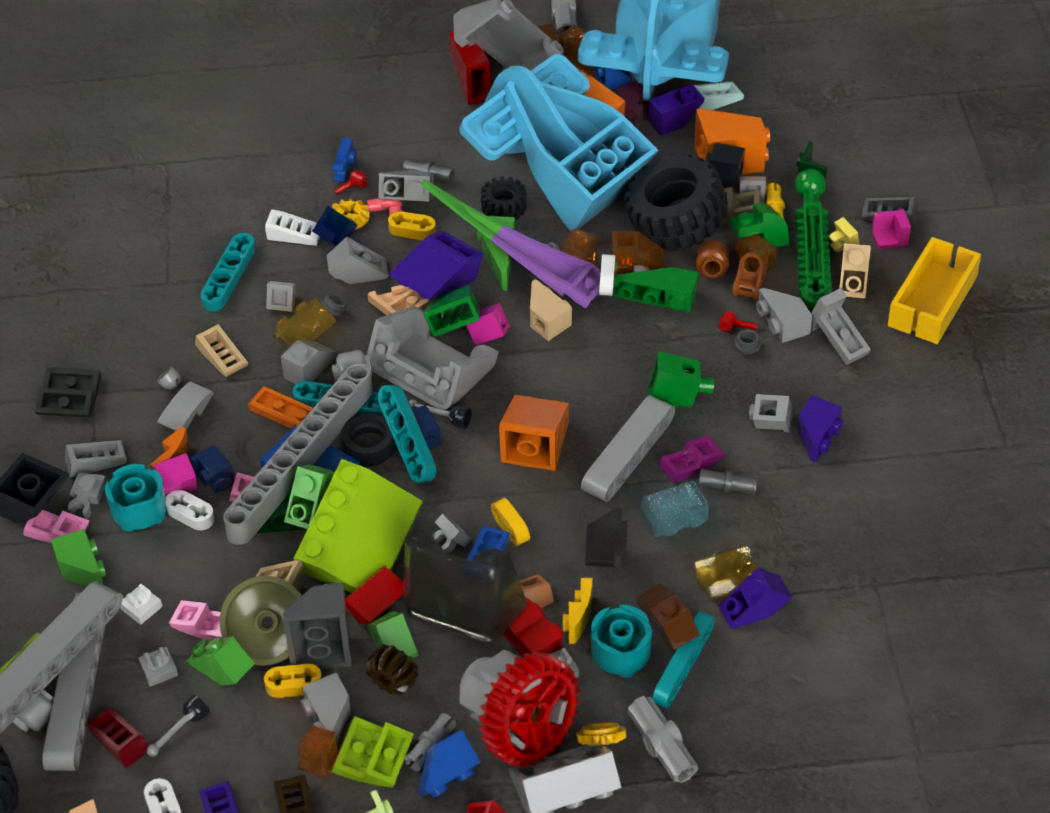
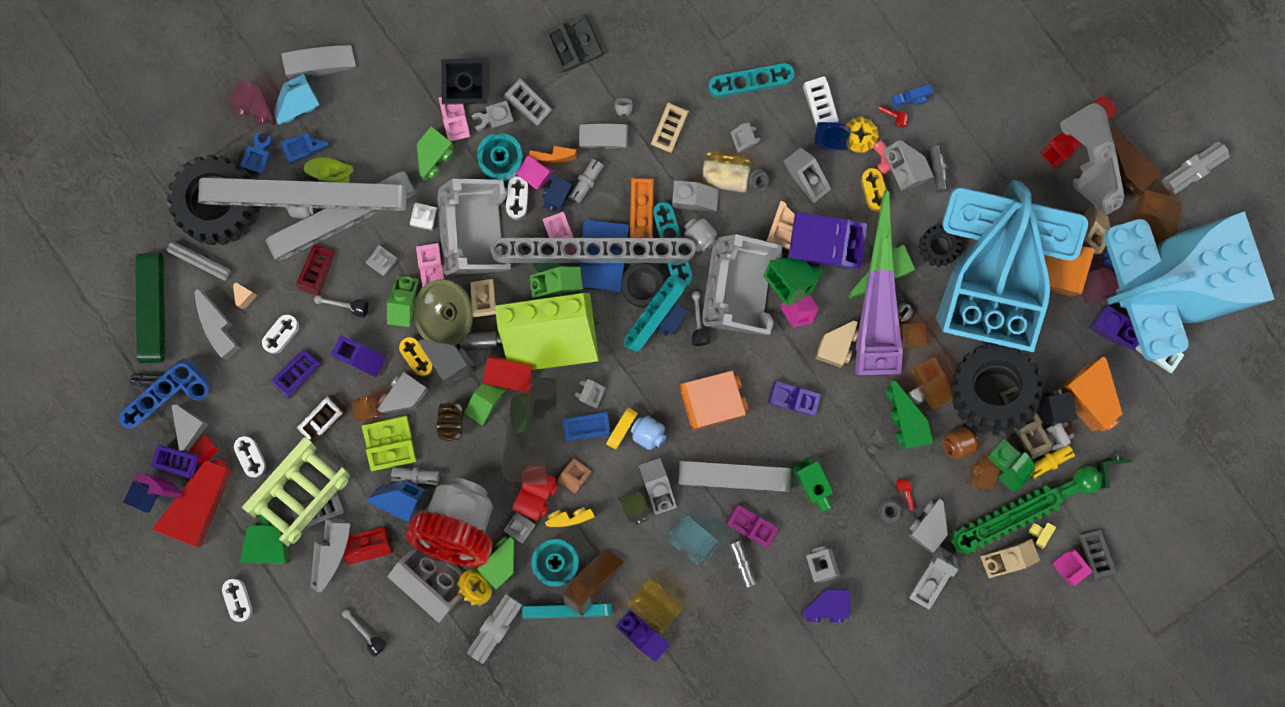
camera: 60 degrees right, 35 degrees up
white beam [599,254,615,296] -> none
dark orange piece [732,249,768,302] -> none
yellow piece [888,237,981,344] -> none
none -> dark purple slope [331,335,386,378]
none -> light grey windscreen [438,179,512,275]
none -> bright green slope [477,537,516,589]
none -> light grey pin [568,159,604,204]
none -> light blue head [631,416,666,450]
none -> light grey slope [639,458,677,515]
none -> dark purple slope [768,381,821,416]

